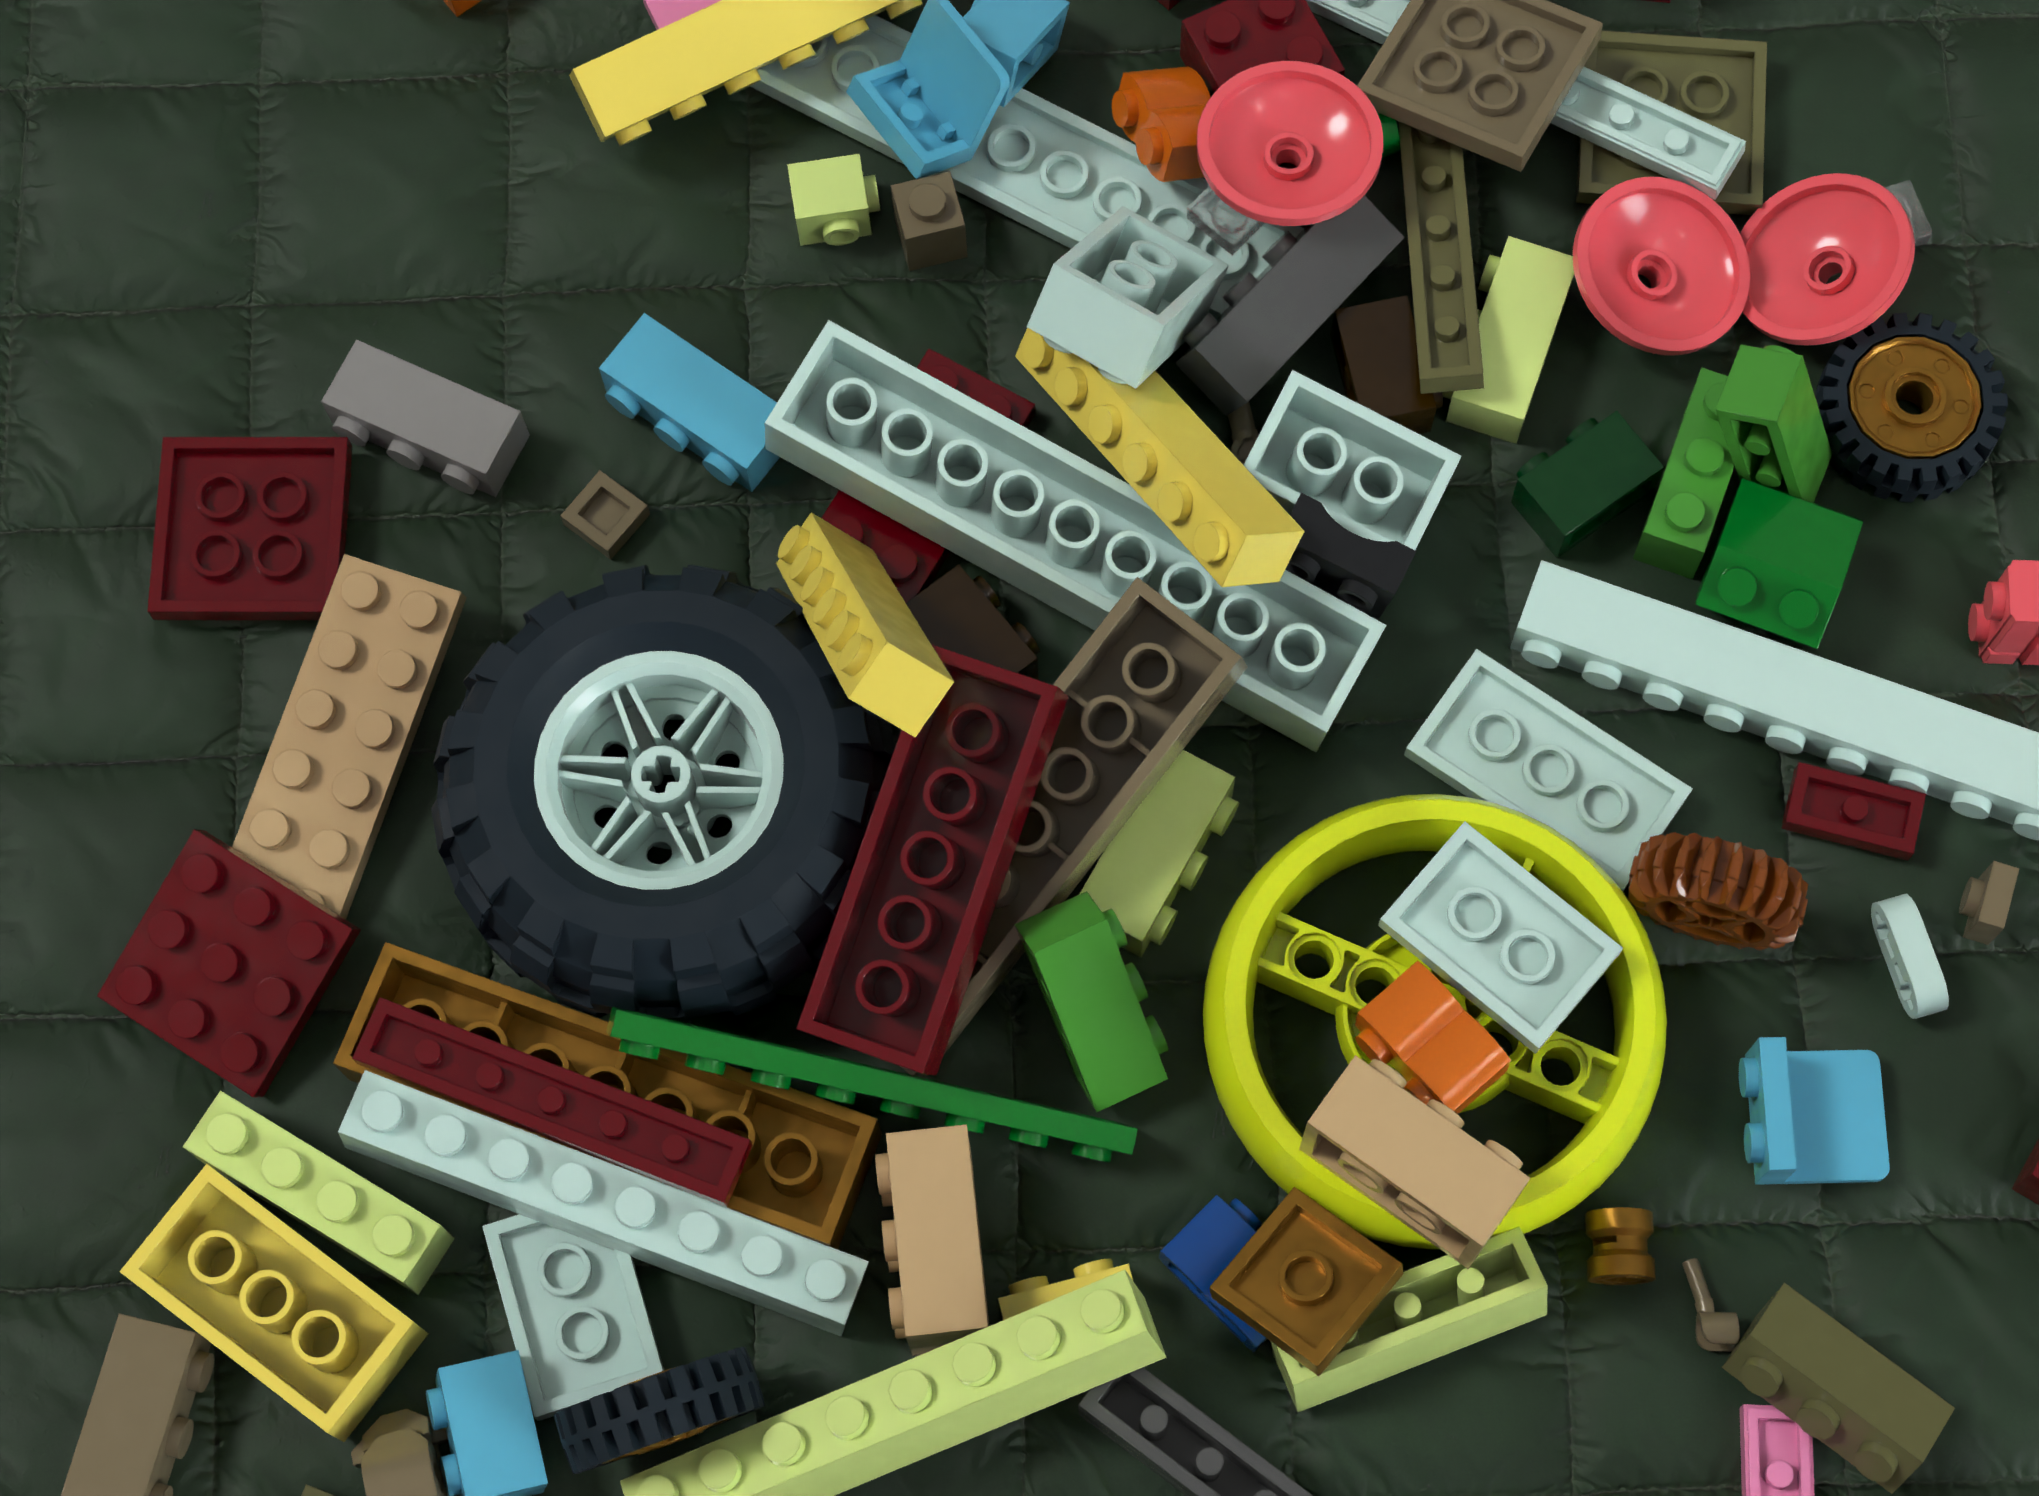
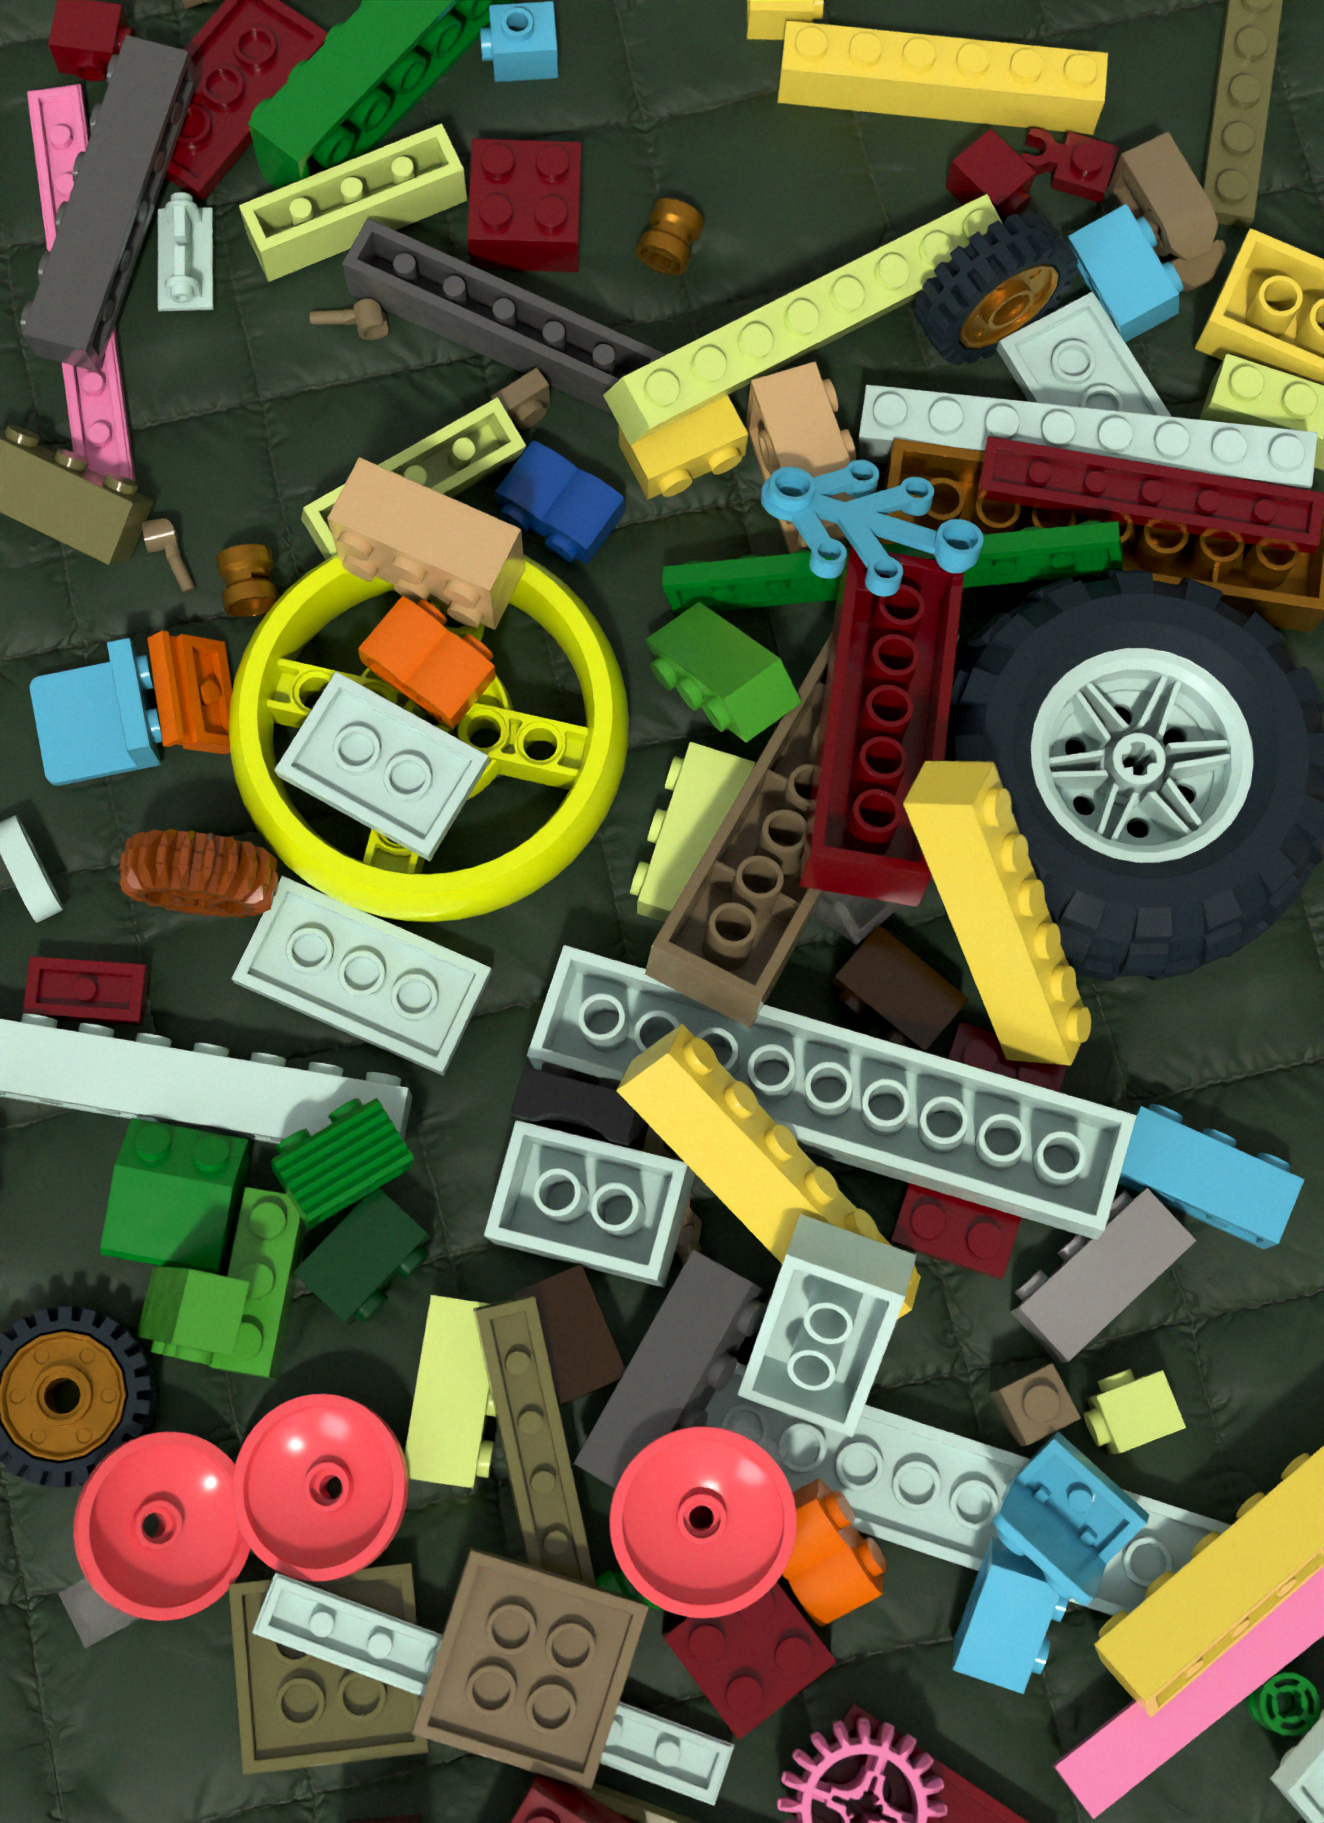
camera: 160 degrees right, 5 degrees up
dark tan tile [560,470,650,560] -> none
pearl gold plate [1209,1187,1403,1376] -> none
none -> orange plate [147,630,232,755]
none -> green brick [271,1098,414,1229]
none -> dark tan plate [491,368,550,430]
none -> medium azure plant [761,460,984,597]
none -> light grey brick [1010,1188,1197,1364]

